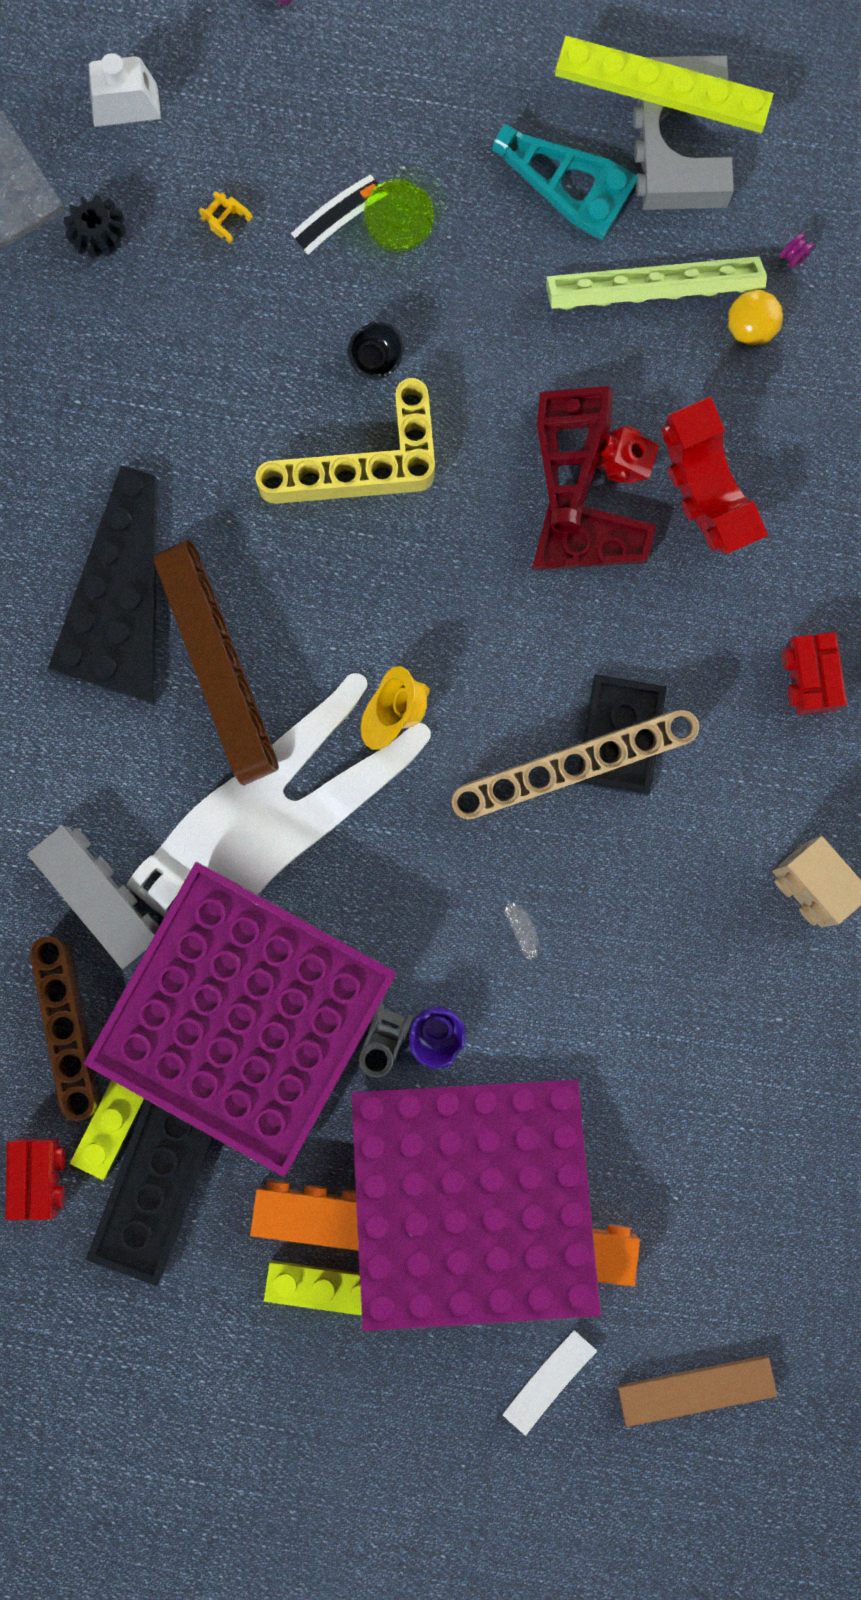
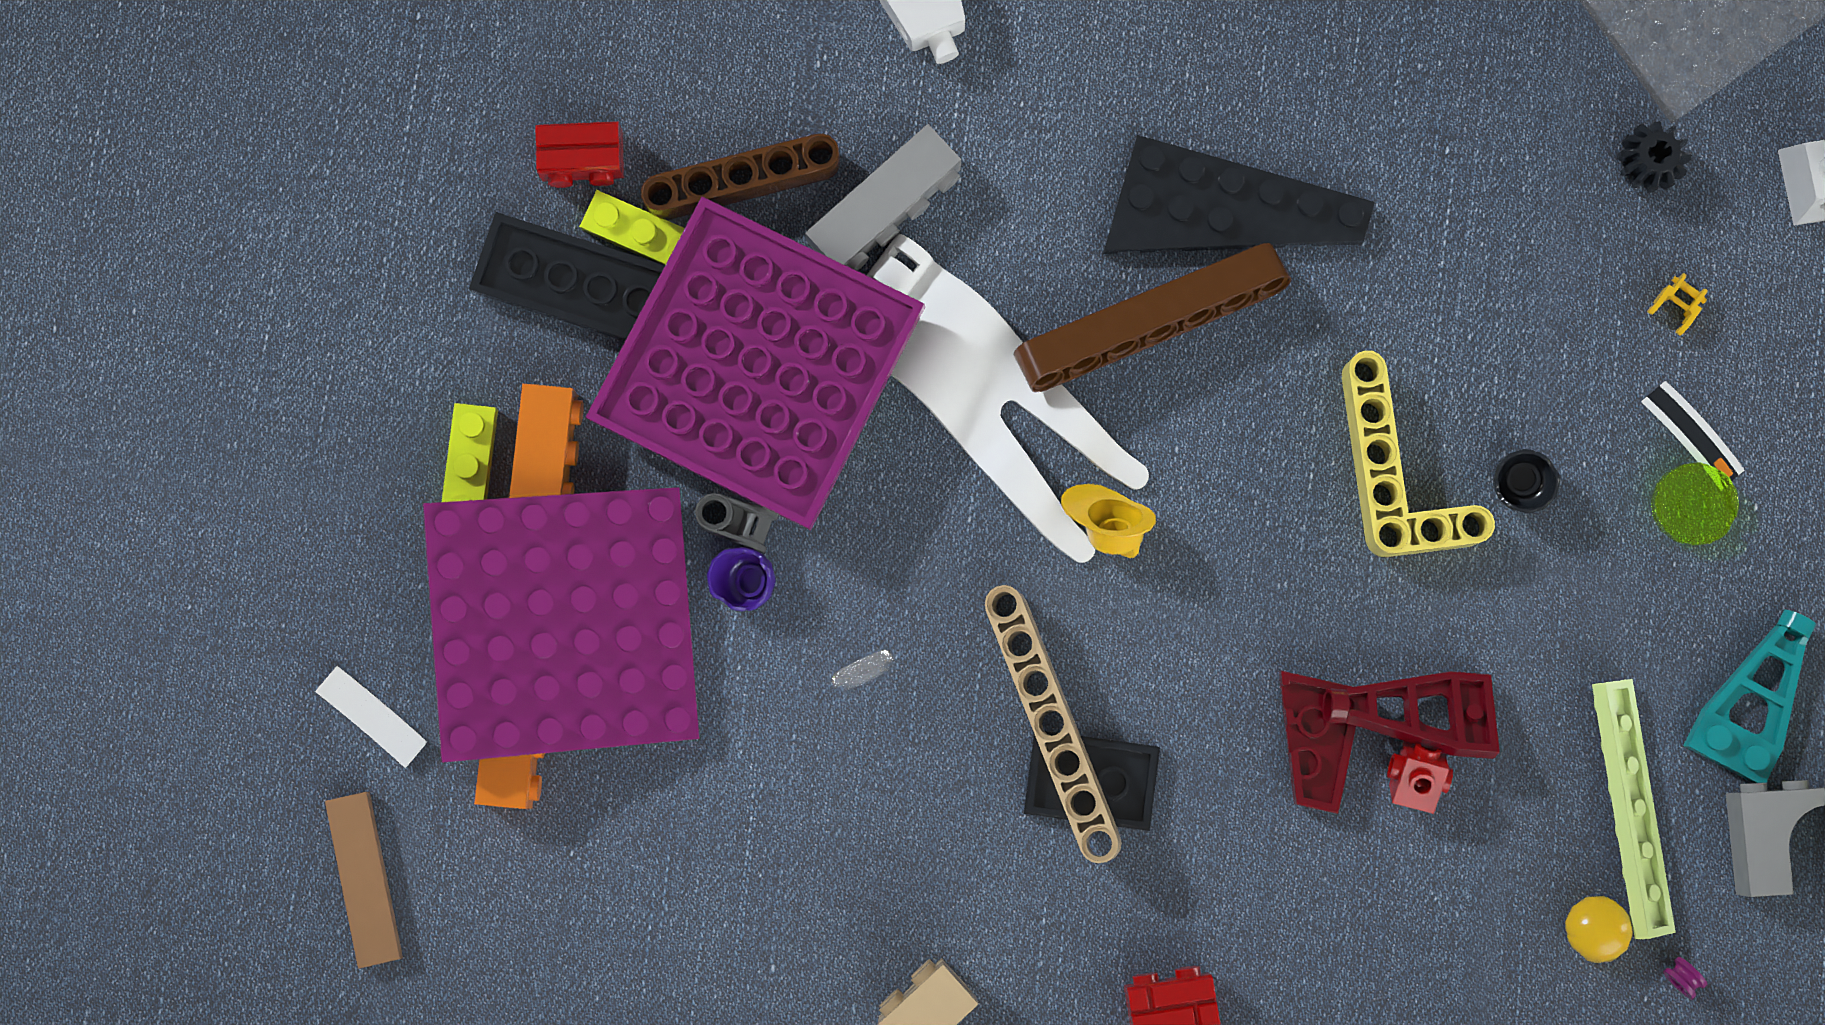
camera: 90 degrees right, 0 degrees up
red brick [661,396,769,554] -> none

